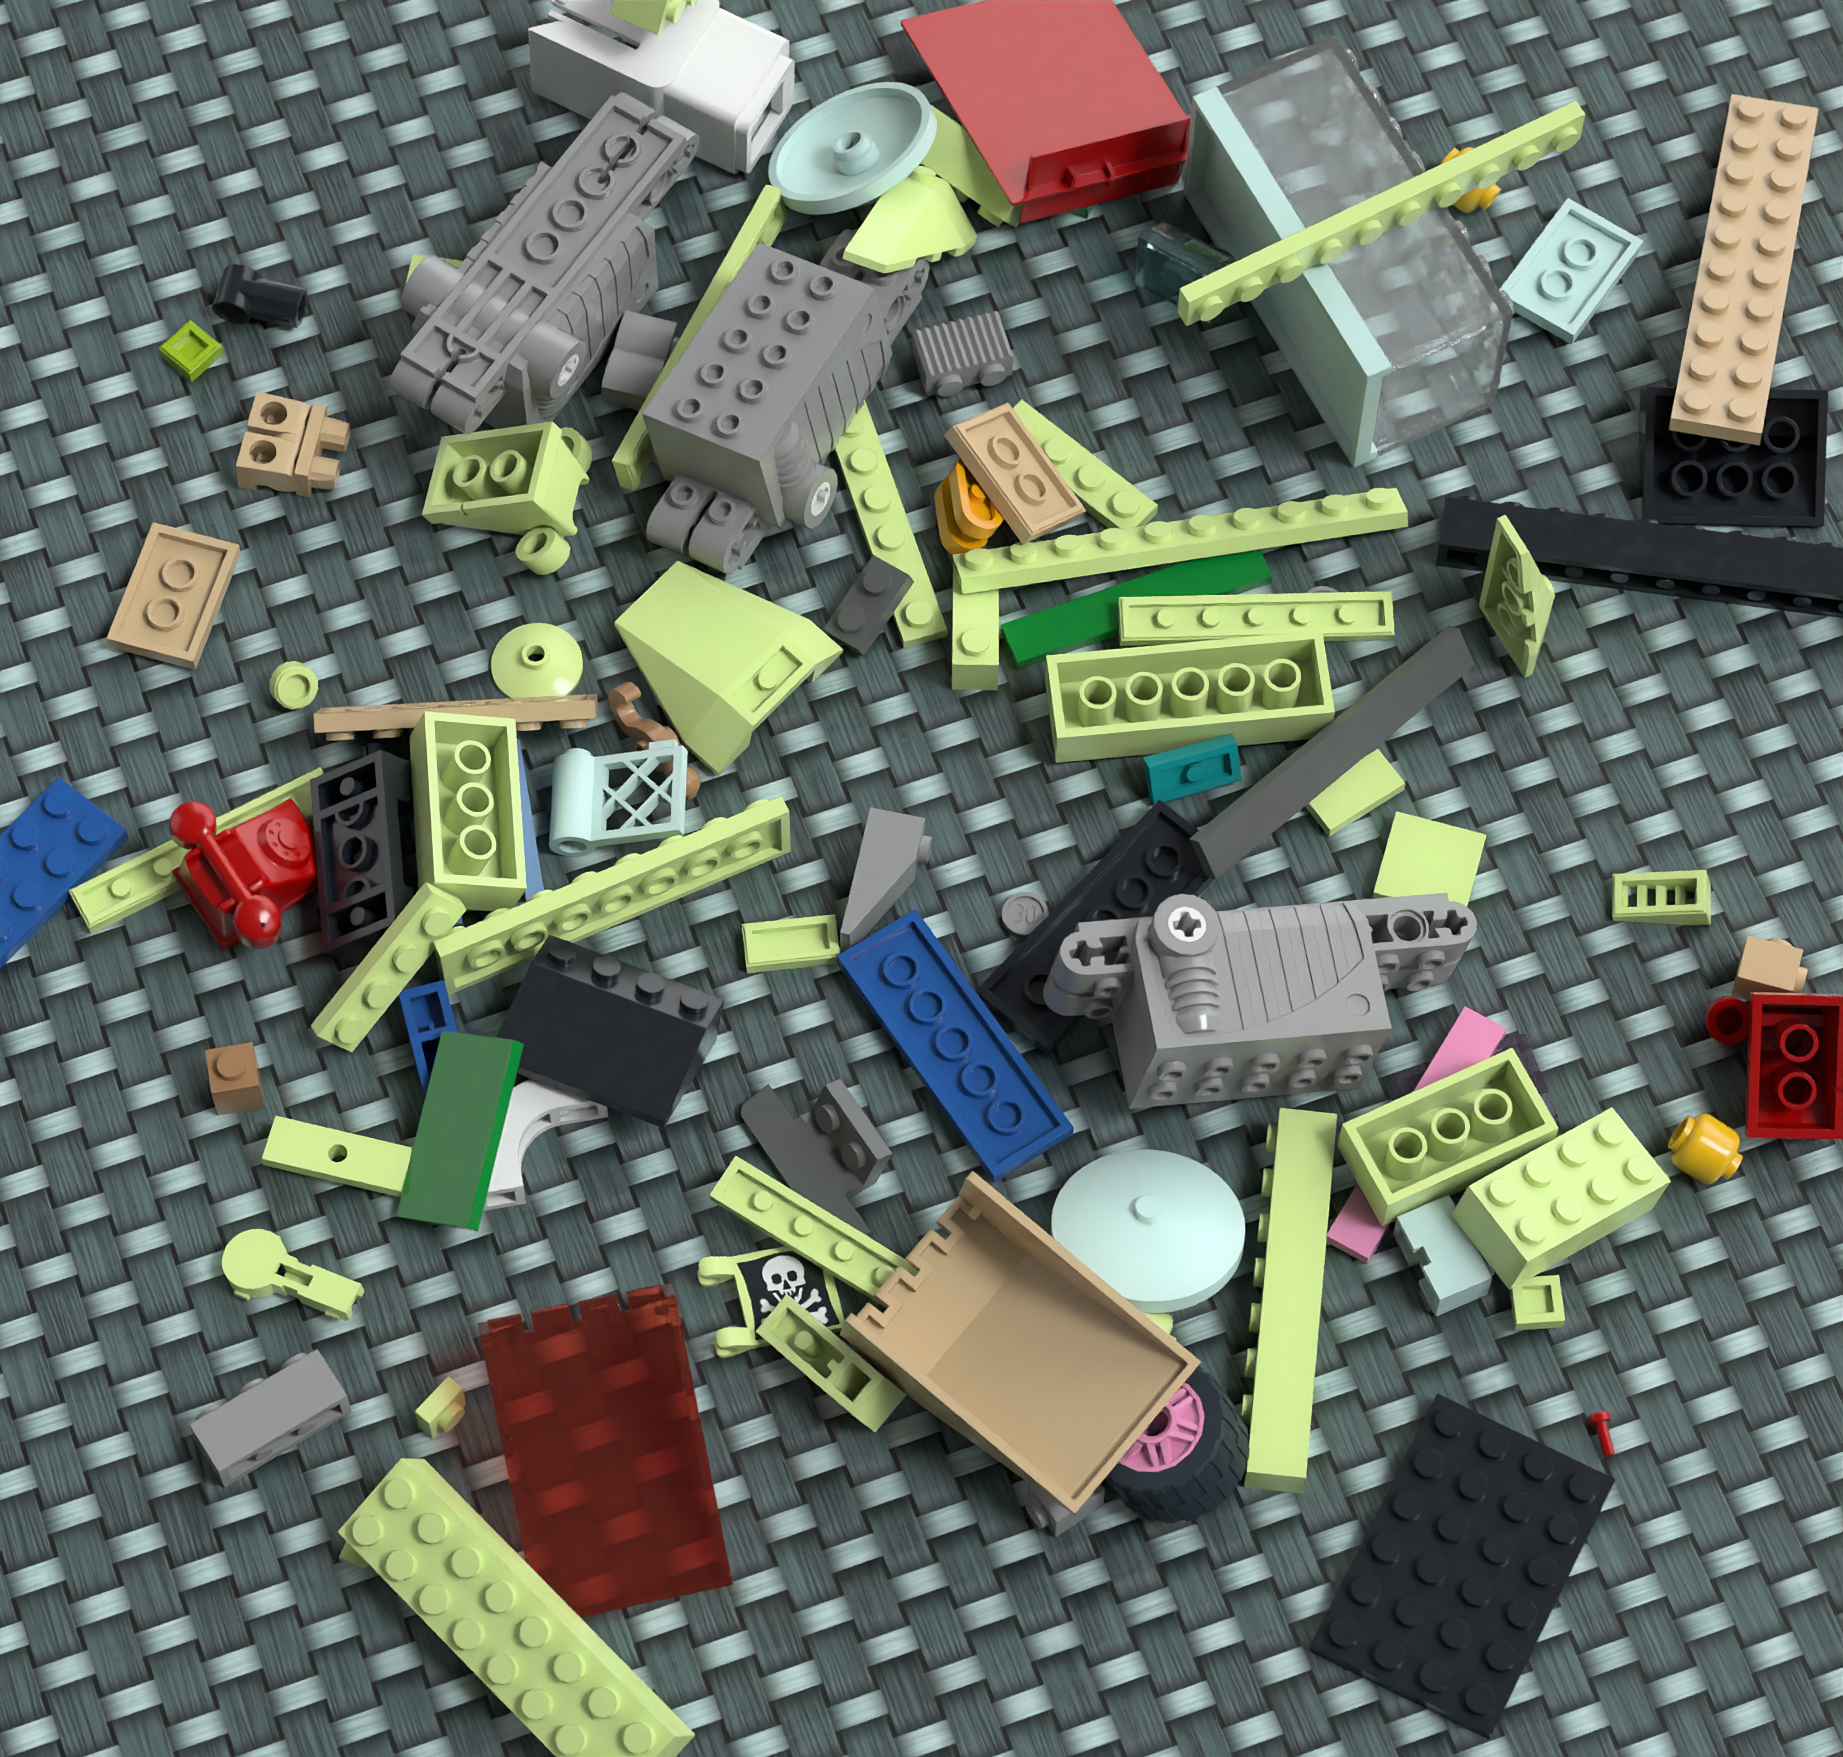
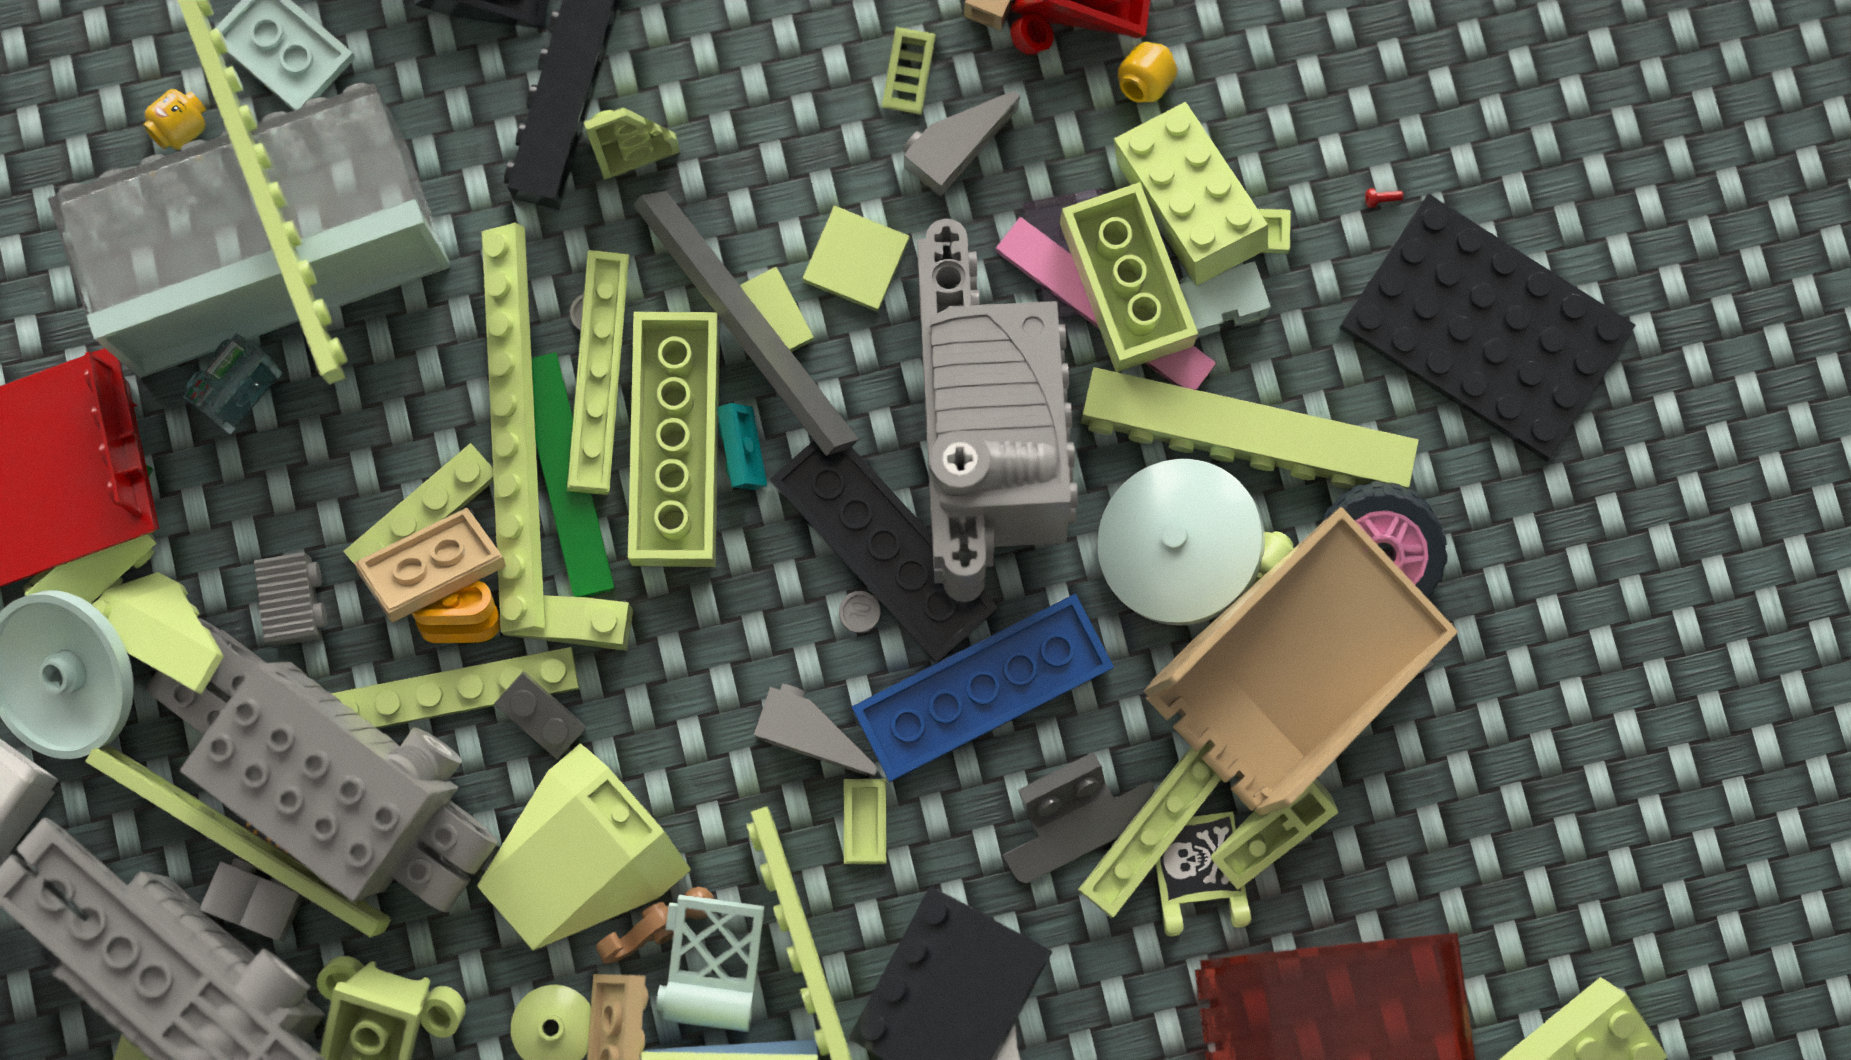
camera: 85 degrees left, 15 degrees up
none -> light grey slope [903,91,1020,197]

